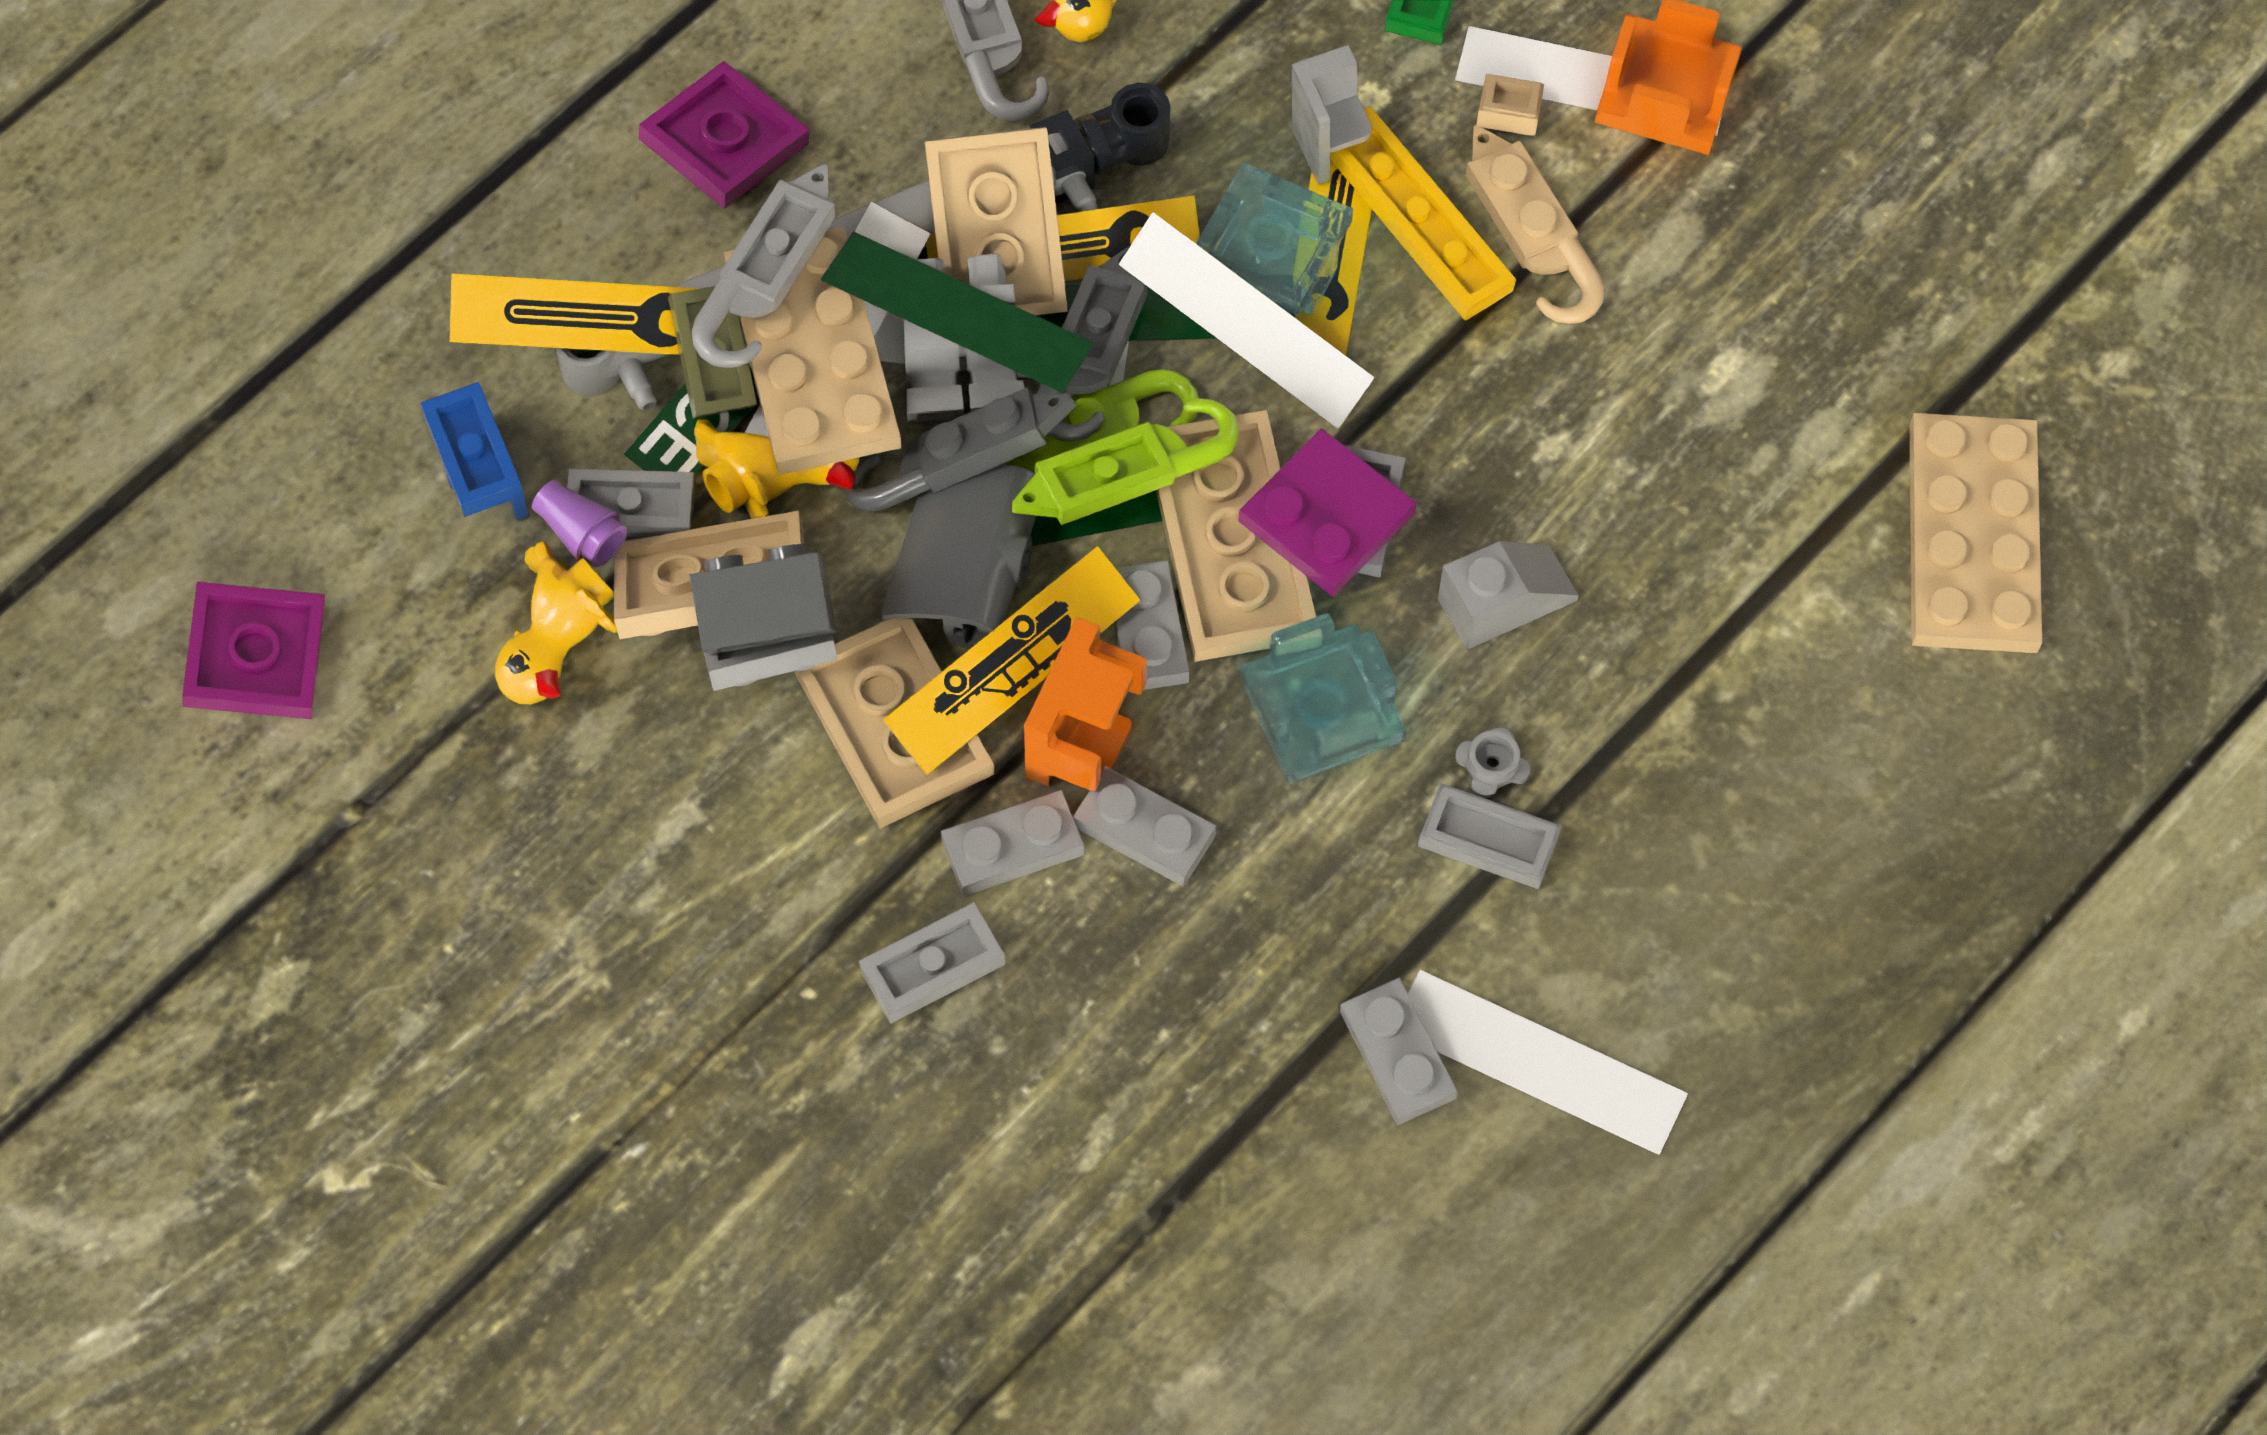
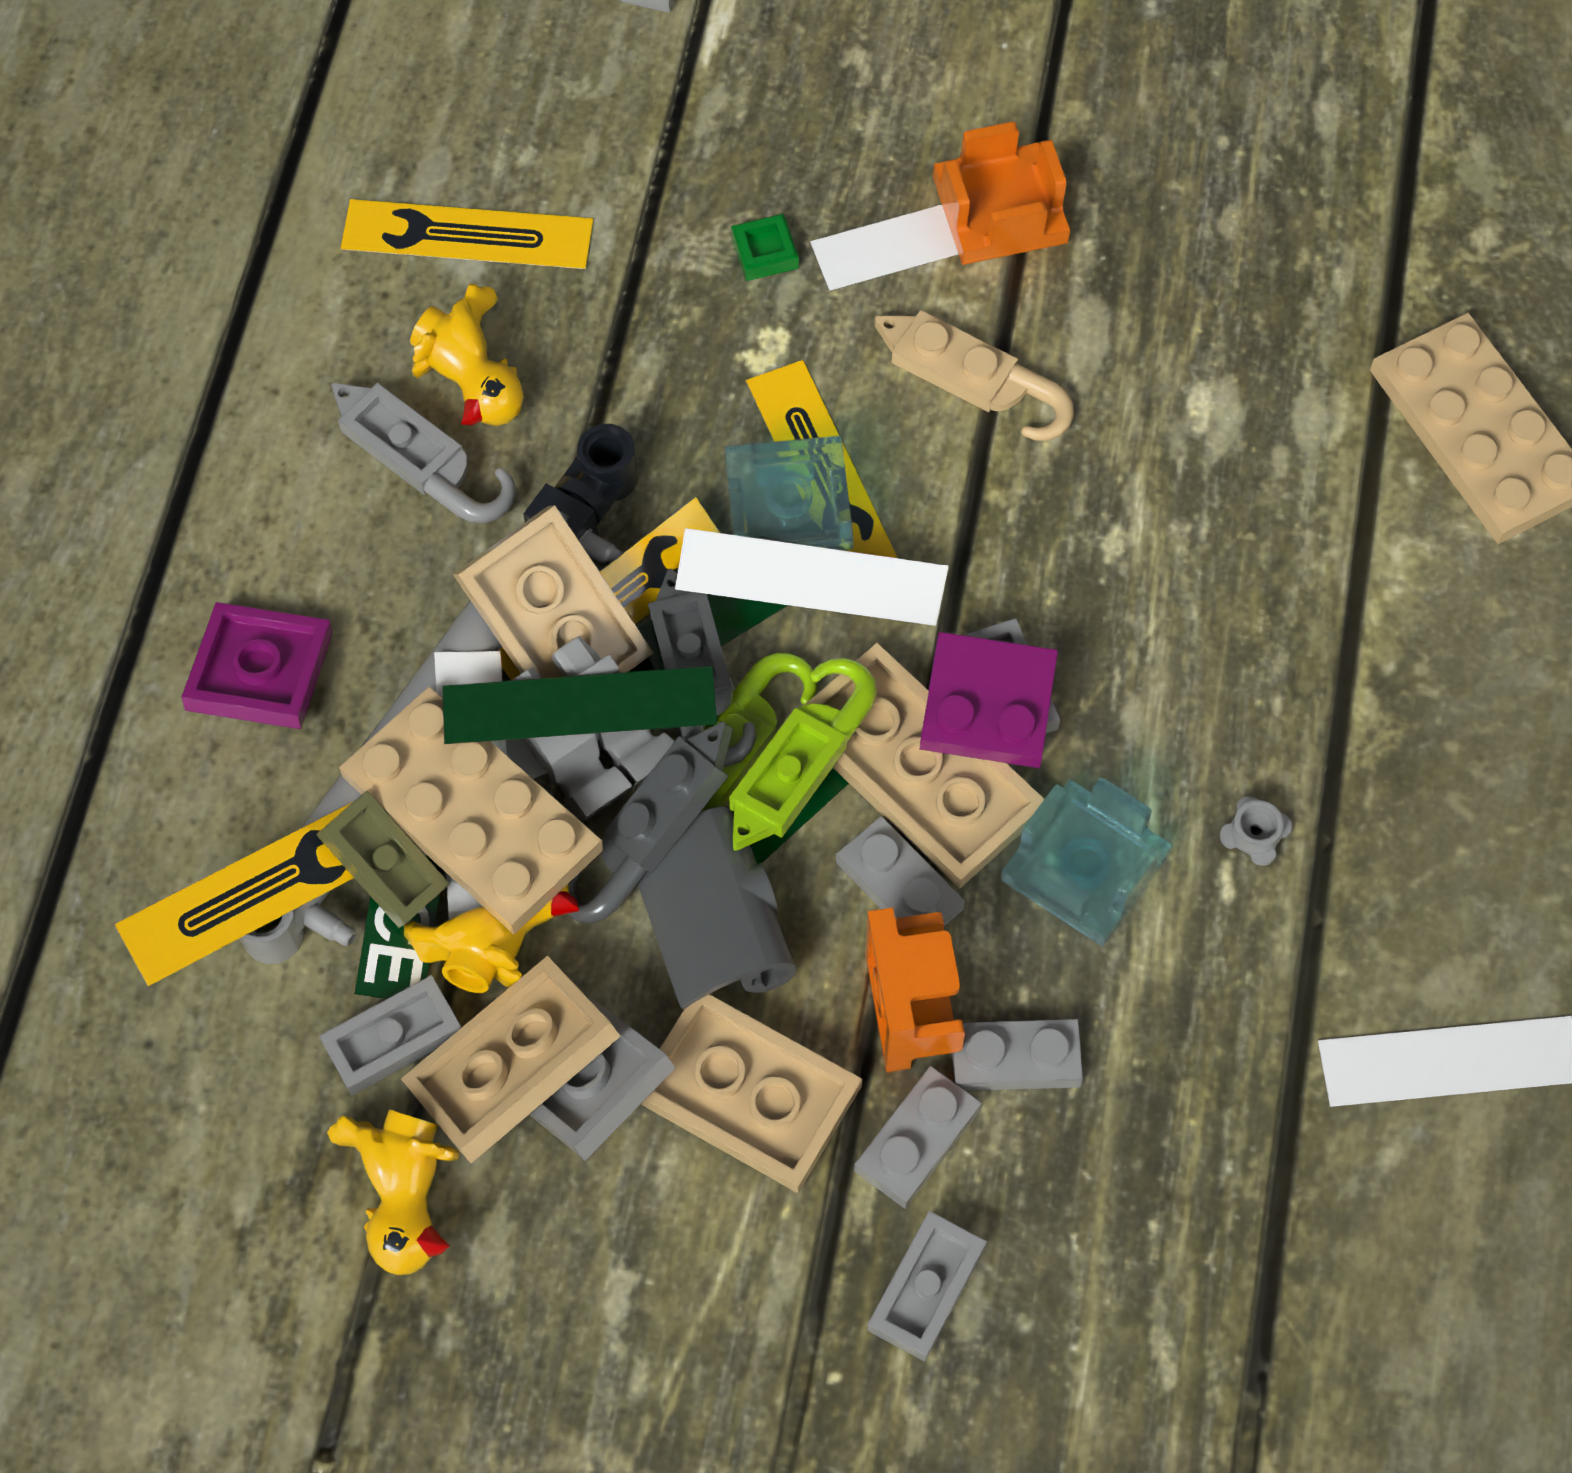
camera: 30 degrees left, 0 degrees up
magenta plate [182,582,325,719] -> none
blue panel [420,382,529,521] -> none
medium lavender cone [532,480,627,567] -> none
dark grey brick [689,544,837,655] -> none
light grey plate [691,164,835,368] -> none
yellow sticker [883,546,1141,775] -> none
light grey panel [1292,45,1372,185] -> none
yellow plate [1330,106,1516,321] -> none
light grey plate [1340,977,1458,1126] -> none
light grey tile [1418,783,1562,890] -> none
light grey slope [1438,541,1579,650] -> none
tan tile [1476,74,1545,136] -> none

